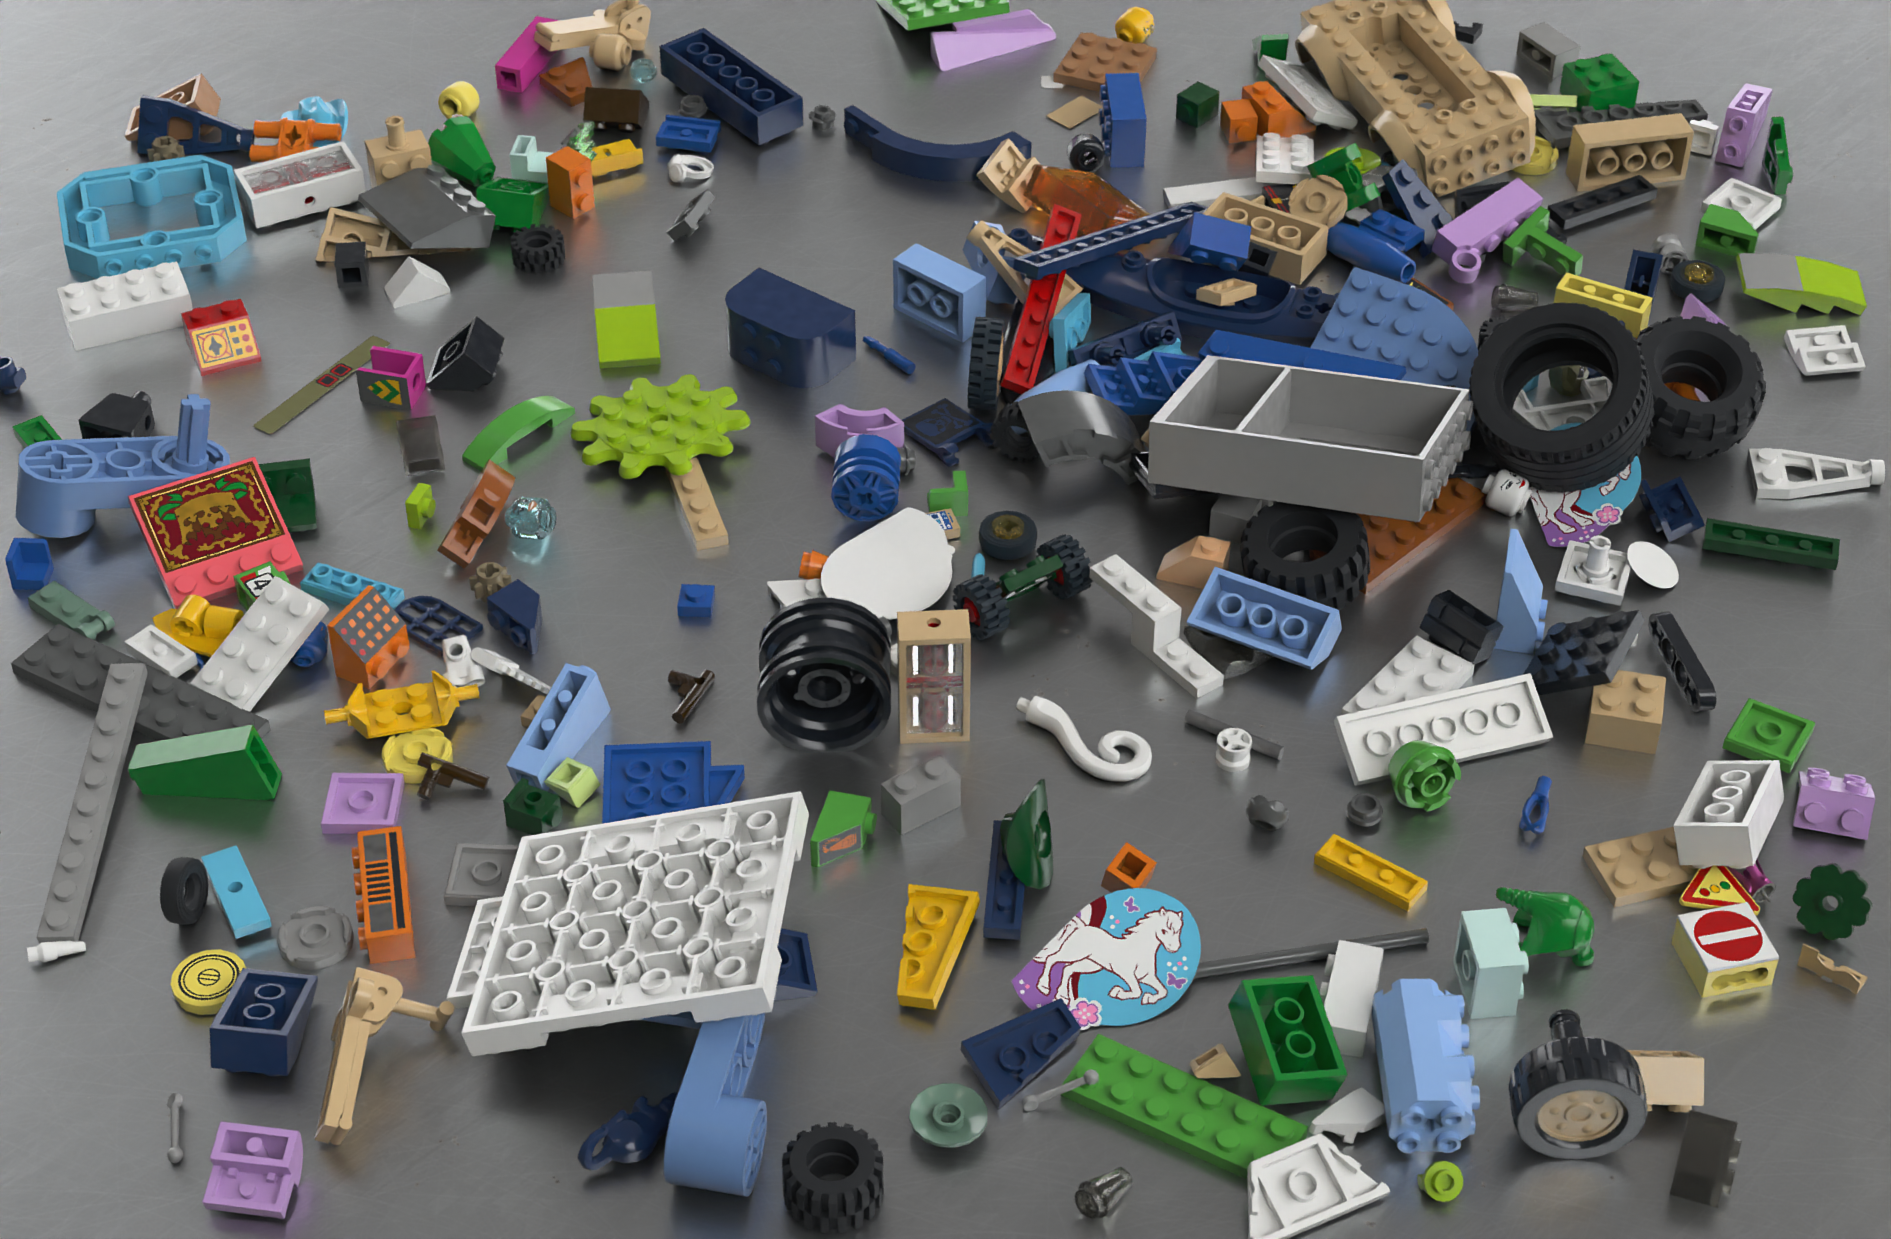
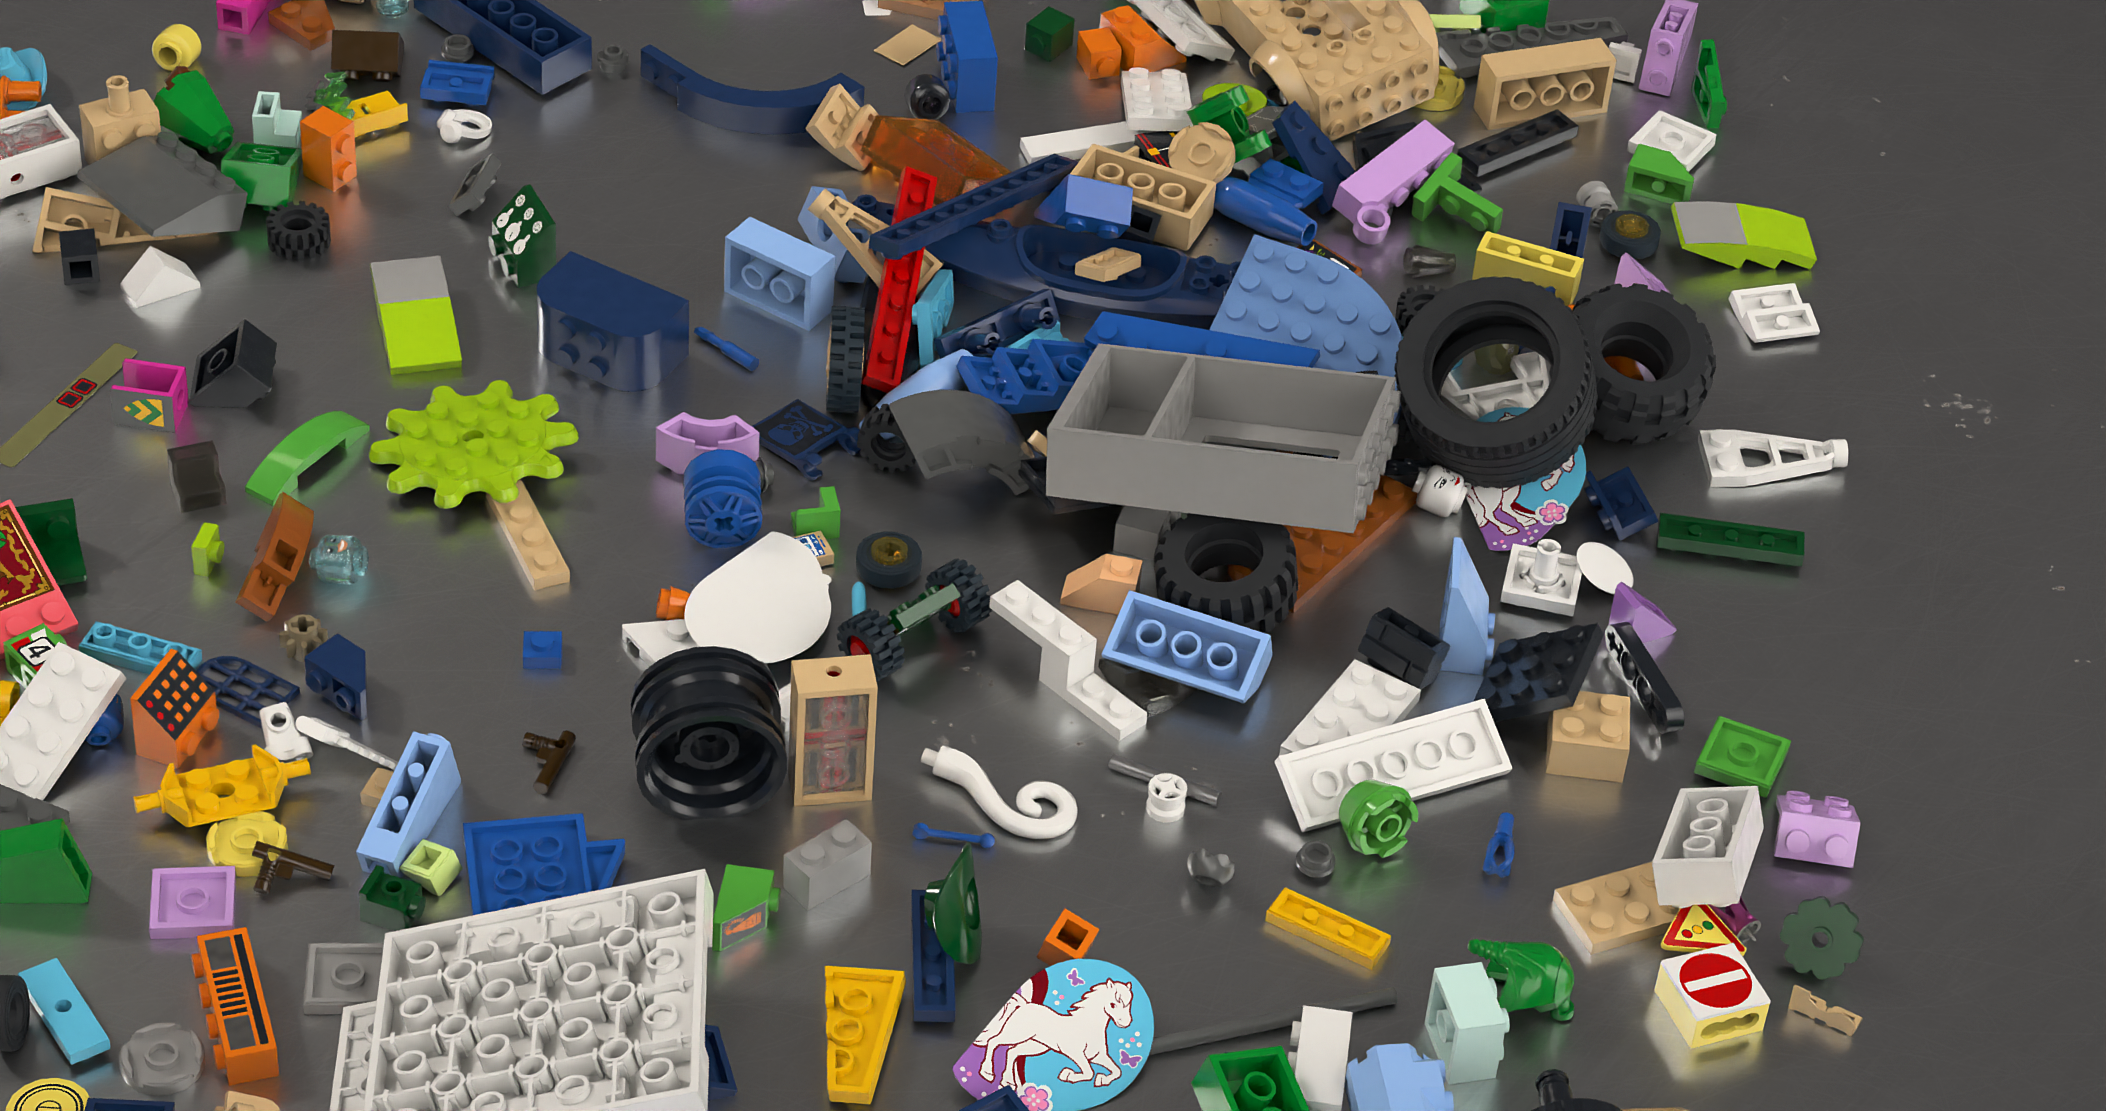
camera: 10 degrees left, 0 degrees up
none -> dark green slope [488,184,556,288]
none -> blue hinge [912,823,995,848]
none -> medium lavender slope [1608,581,1677,643]

